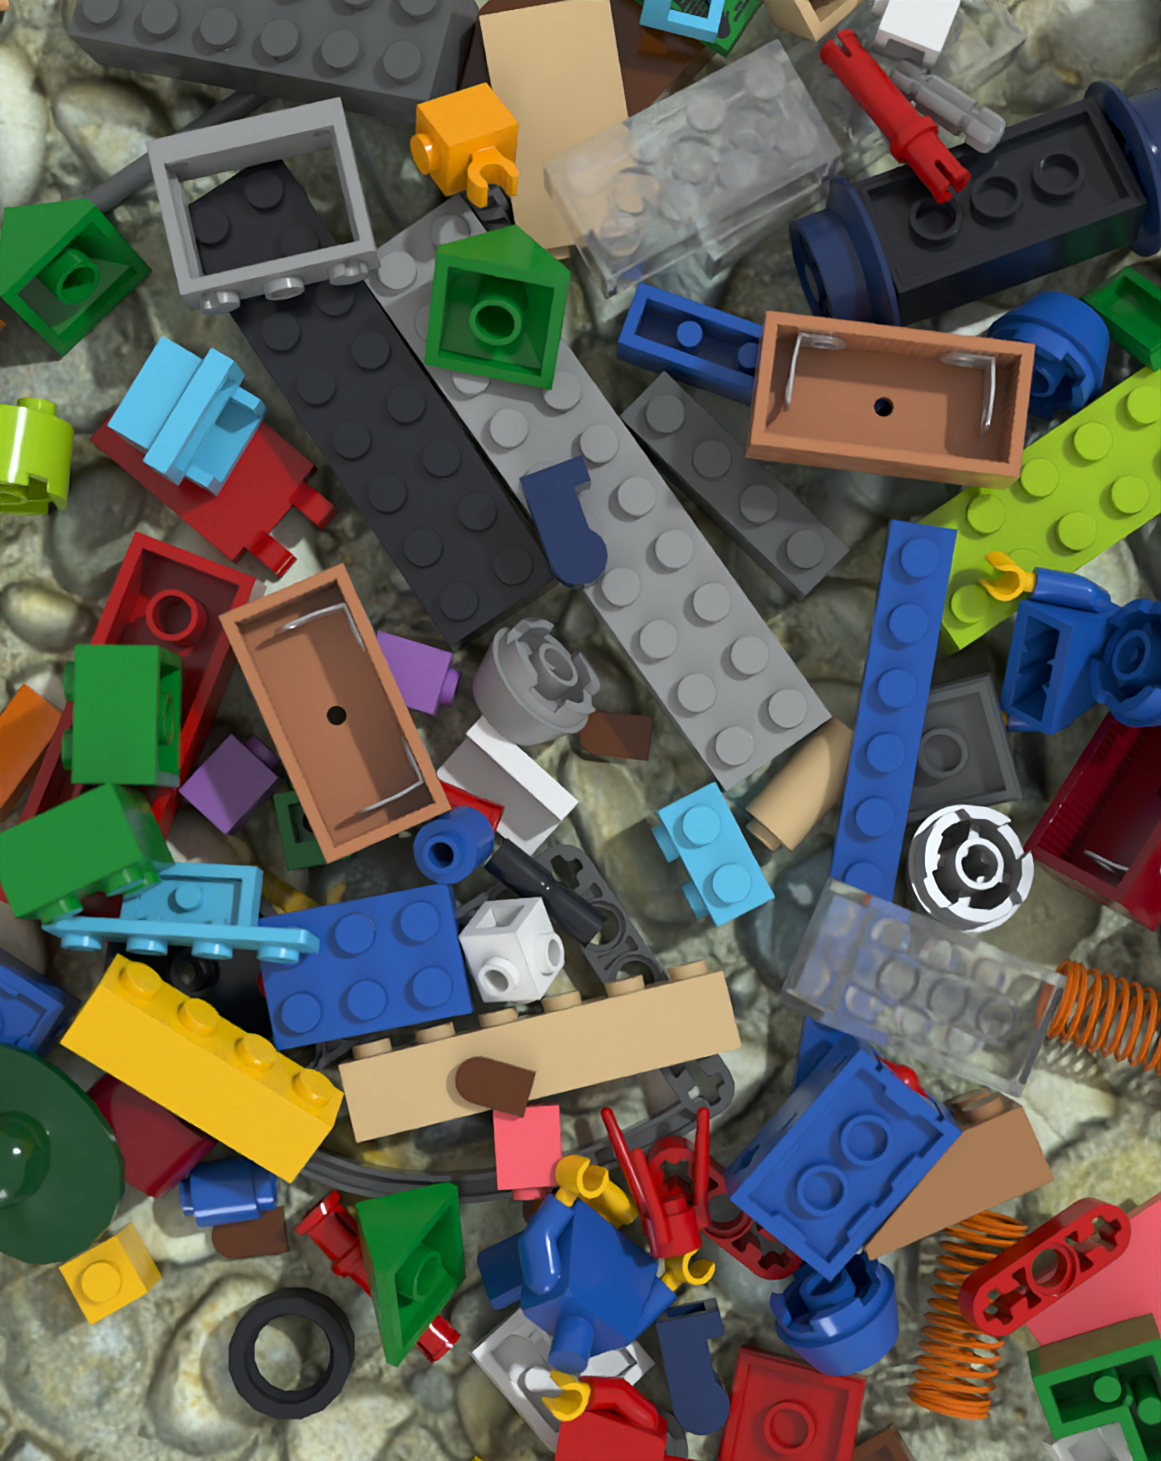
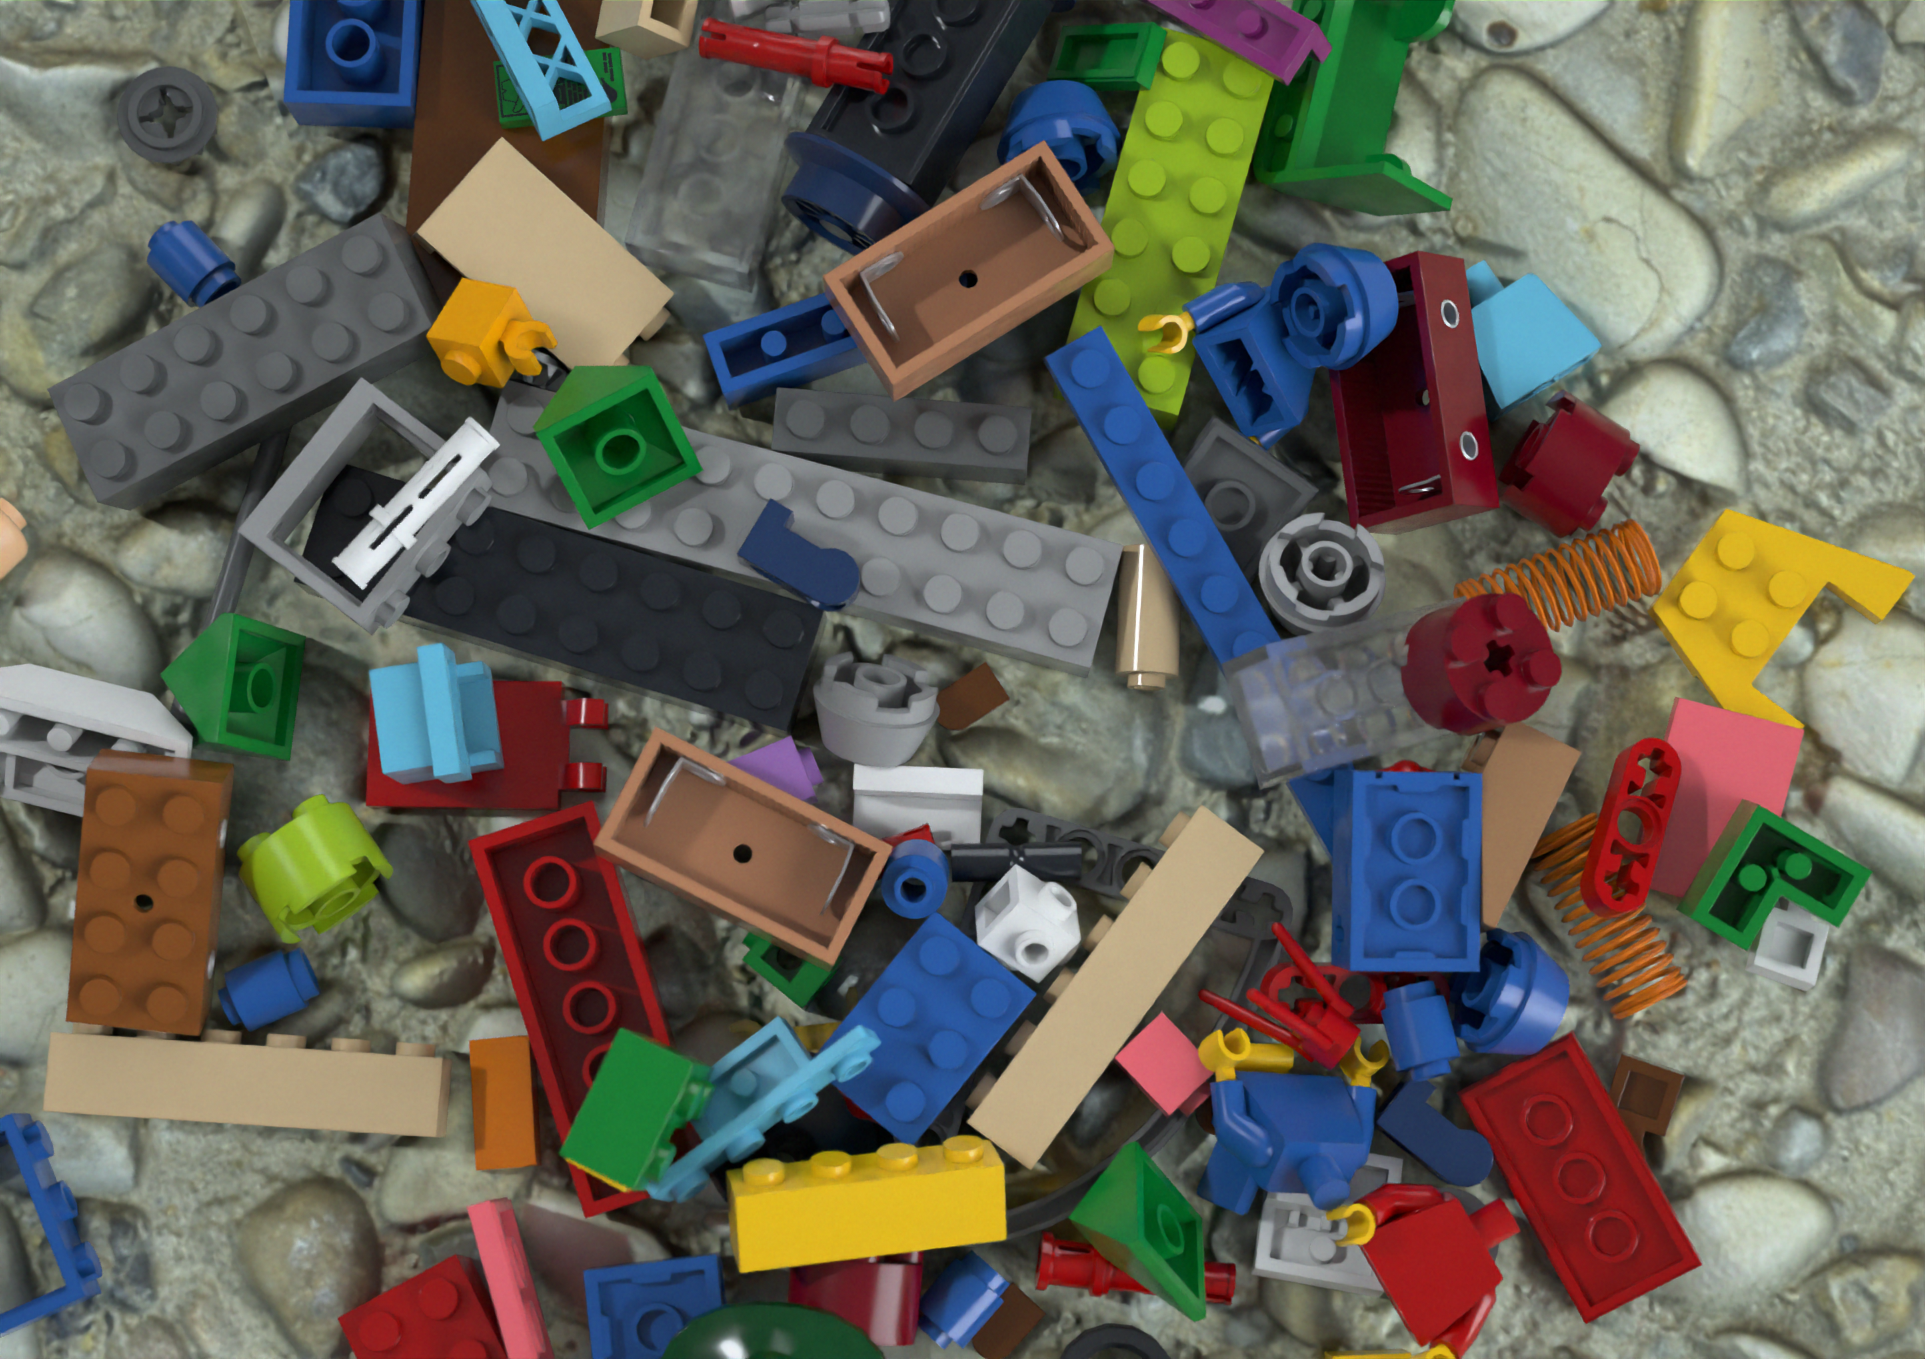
camera: 40 degrees left, 5 degrees down
green brick [62,644,182,788] -> none
medium lavender brick [178,734,287,835] -> none
reddish brown piece [455,1056,536,1118] -> none
clear brick [543,39,842,300] -> none
medium azure brick [651,782,775,927] -> none
none -> white pin [332,416,500,589]
none -> blue brick [1381,981,1461,1082]
none -> dark red brick [1401,592,1562,736]

